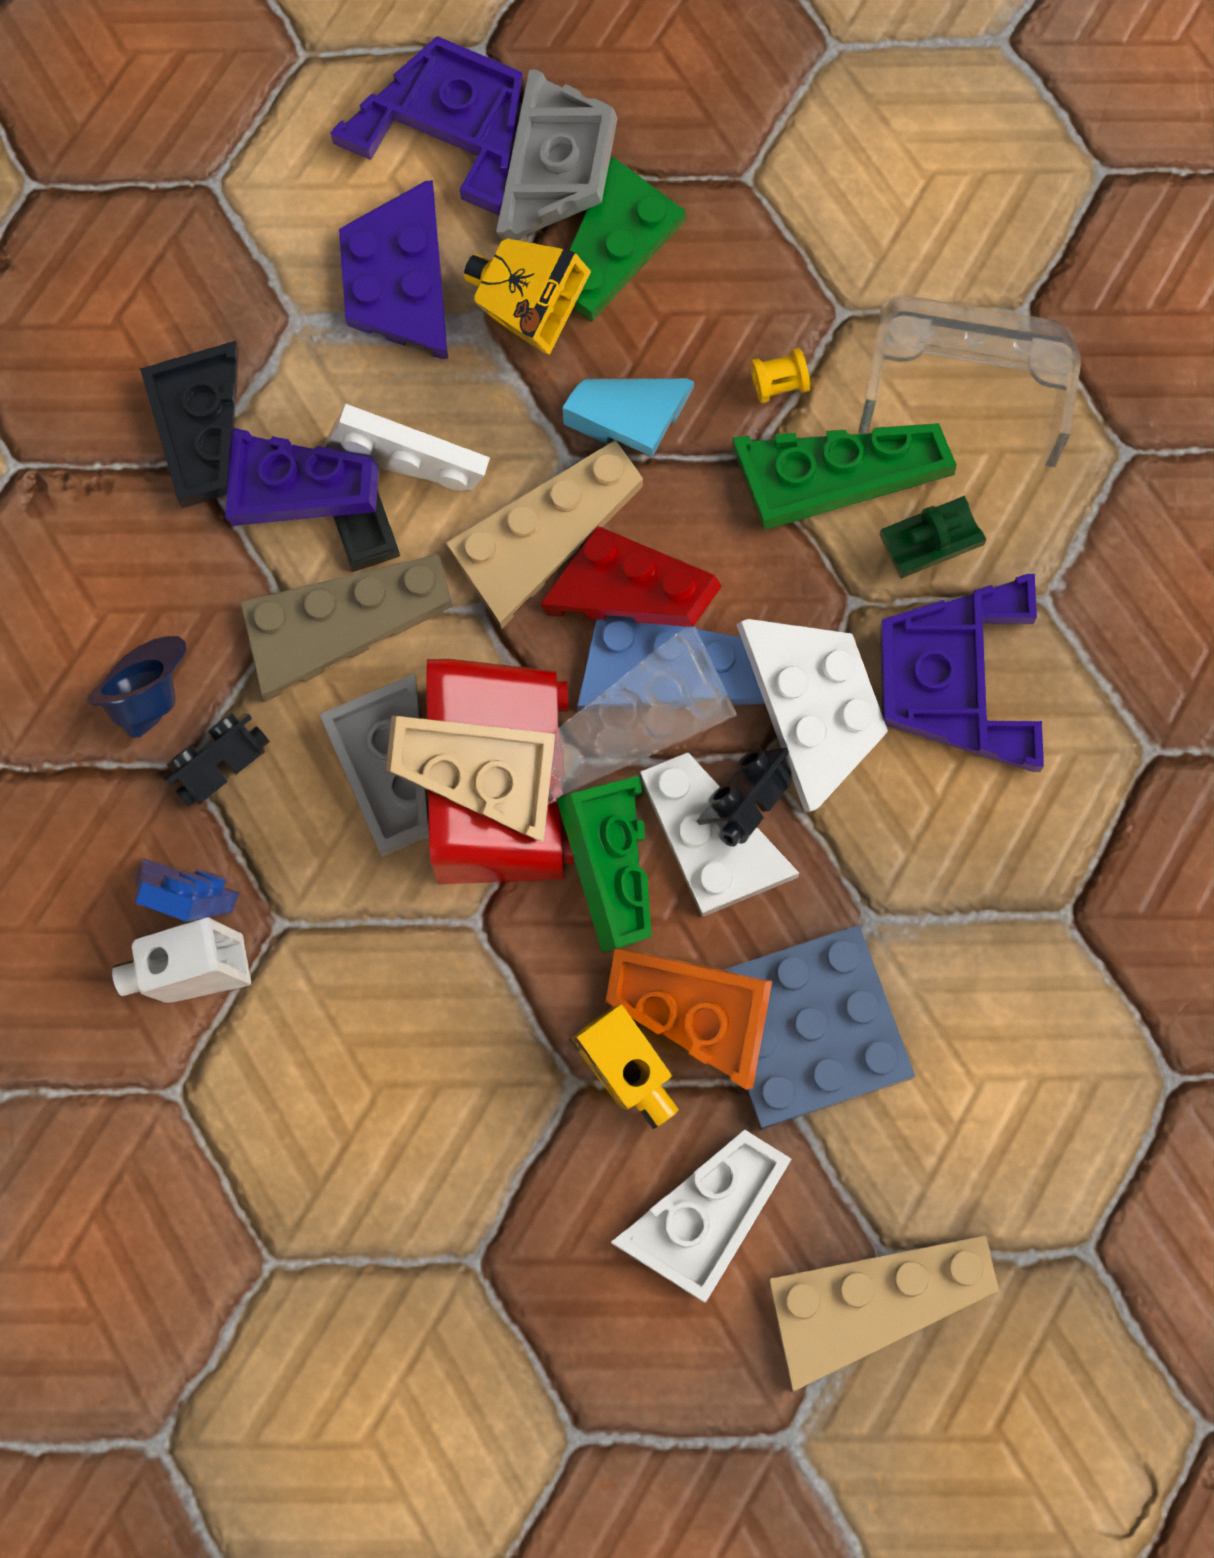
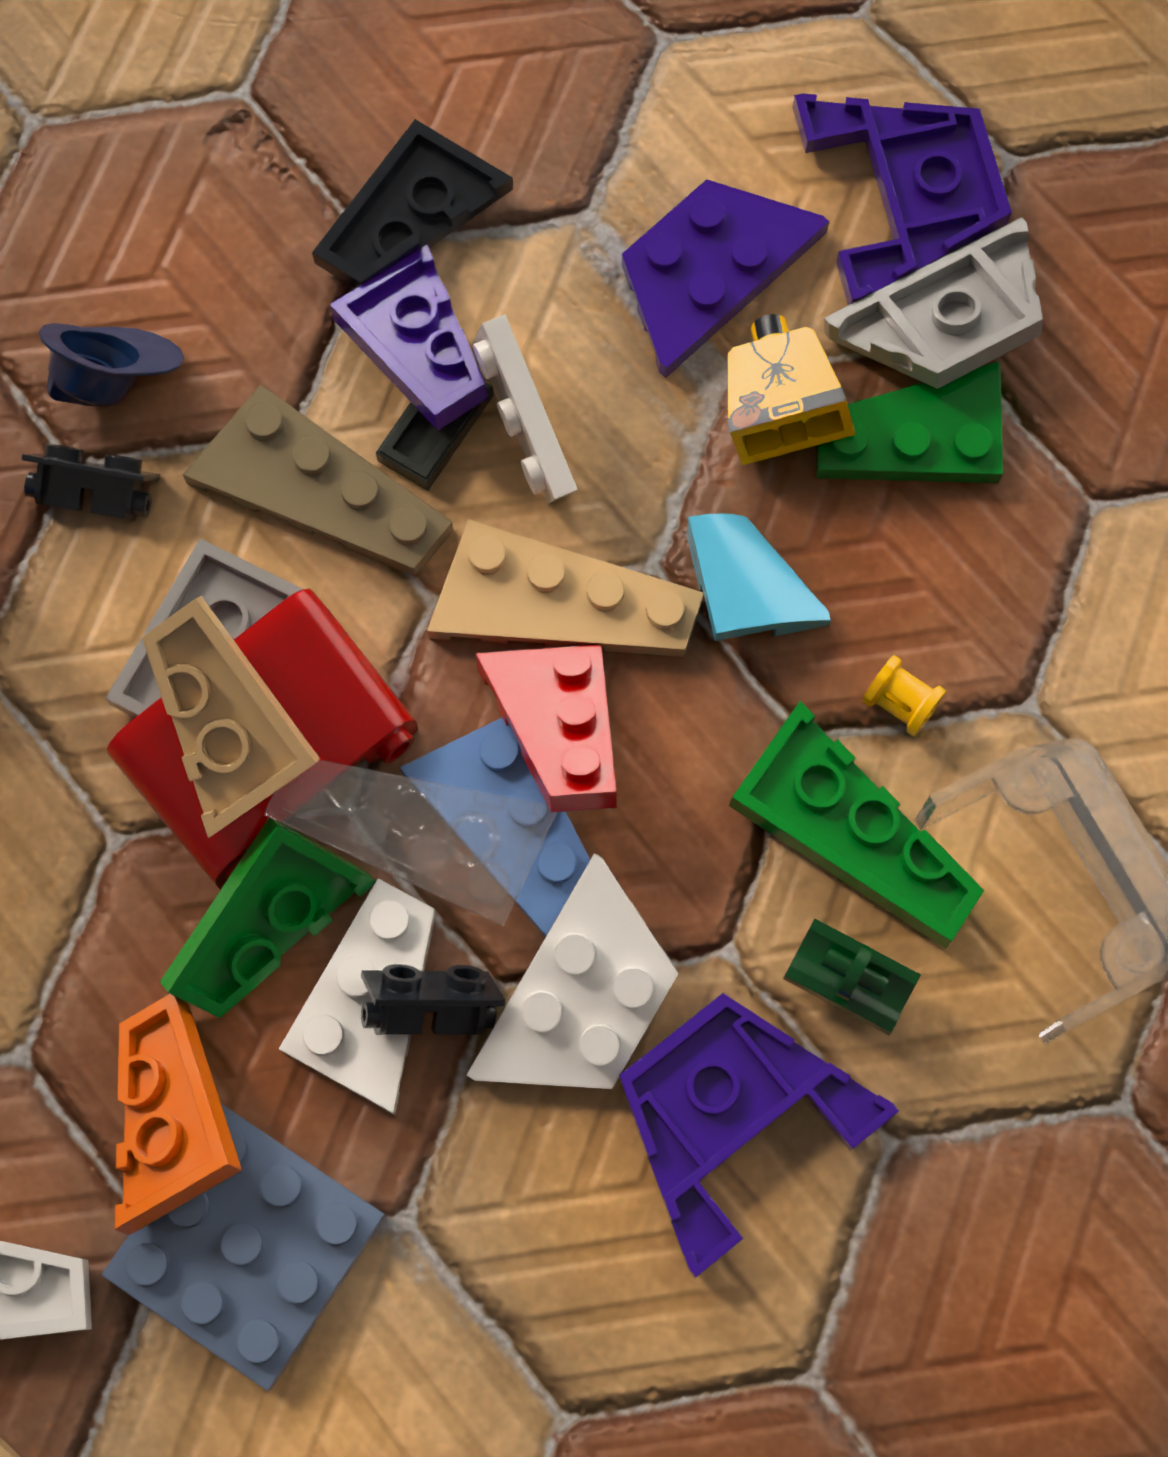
camera: 50 degrees right, 0 degrees up
yellow torso [569,1004,679,1129] -> none

